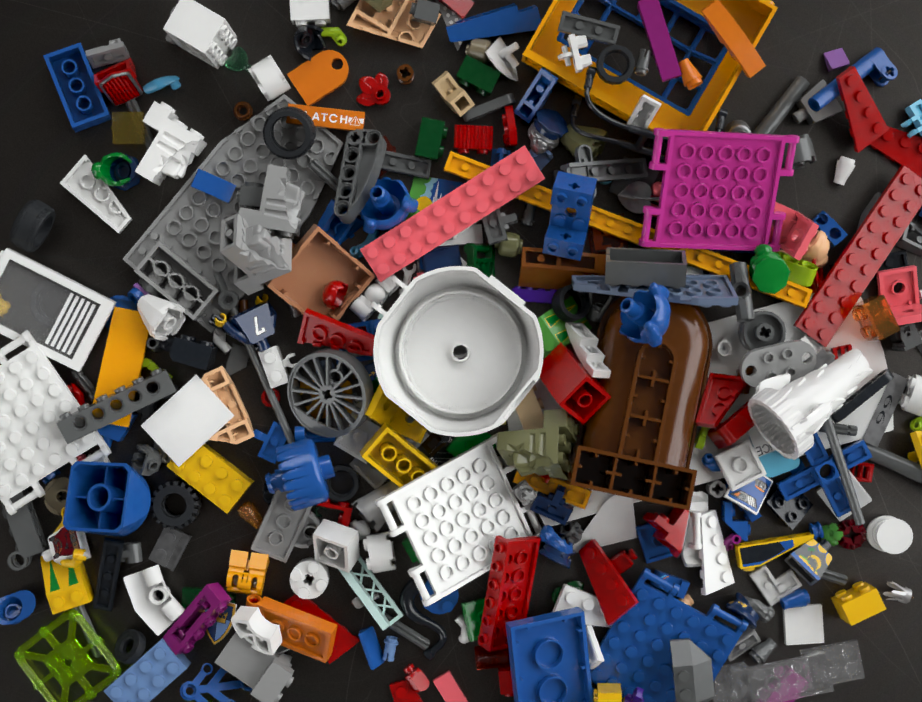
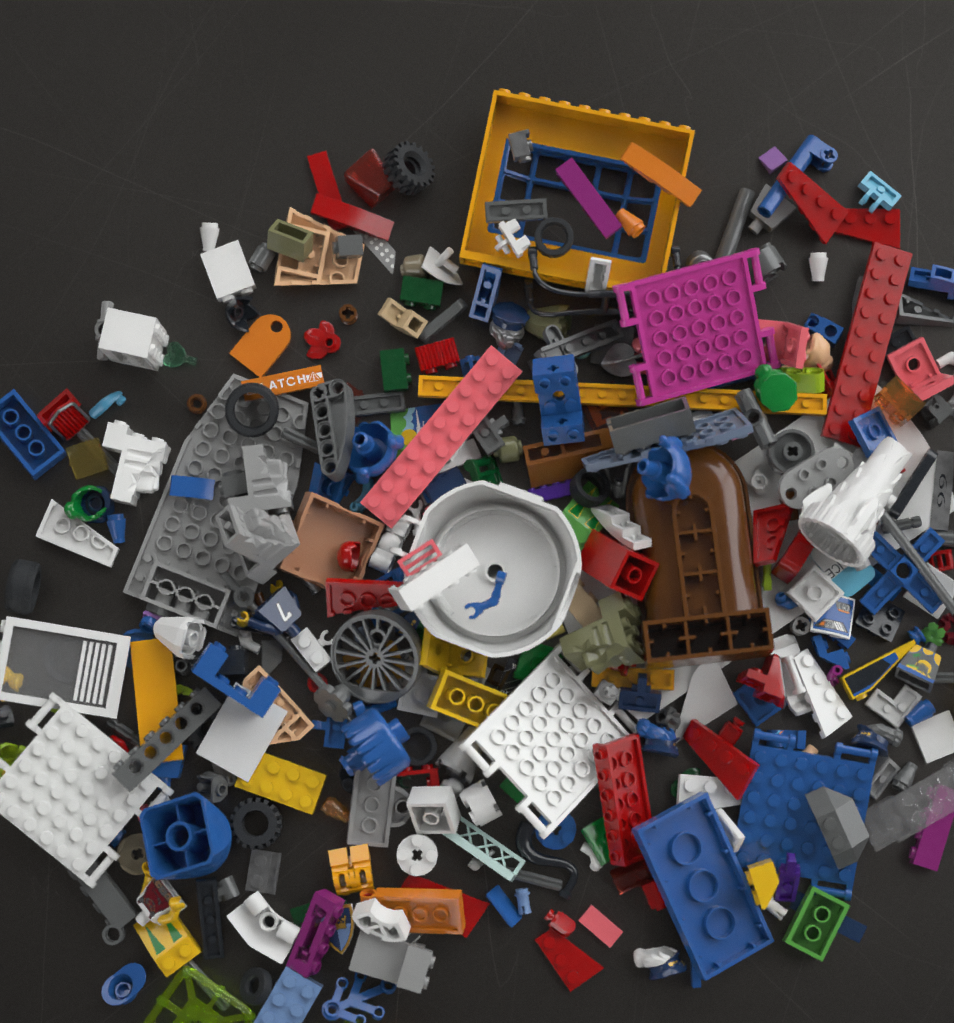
camera: 20 degrees left, 5 degrees down
light grey hinge [85,38,130,69] -> none
white brick [248,54,291,101] -> none
lime arm [321,27,347,46] -> none
blue wedge [446,3,541,42] -> none
red hinge [502,105,518,147] -> none
dark grey pin [634,49,652,76] -> none
none -> blue cone [106,513,126,544]
none -> blue plate [191,641,281,718]
none -> dark grey plant [314,684,352,722]
none -> white wedge [388,543,480,612]
none -> coral tile [397,539,442,577]
none -> blue piece [464,571,507,619]
none -> blue plate [848,406,898,458]

